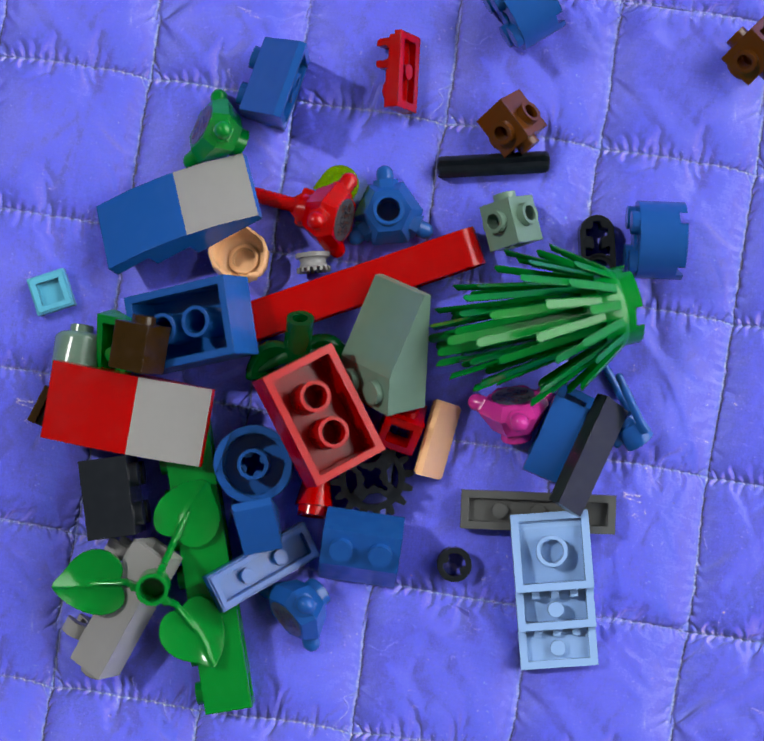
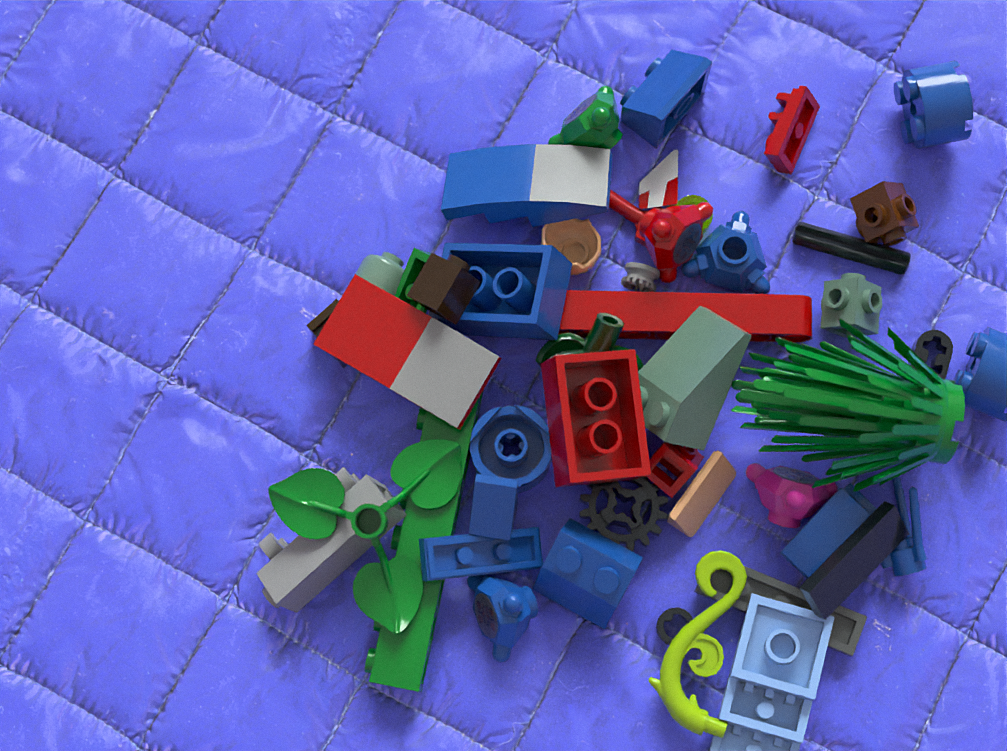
camera: 30 degrees right, 10 degrees down
medium azure tile [27,268,77,317] -> none
black brick [78,455,151,541] -> none
red cone [294,480,332,519] -> none
none -> white sticker [639,150,678,209]
none -> lime plant [648,550,747,738]

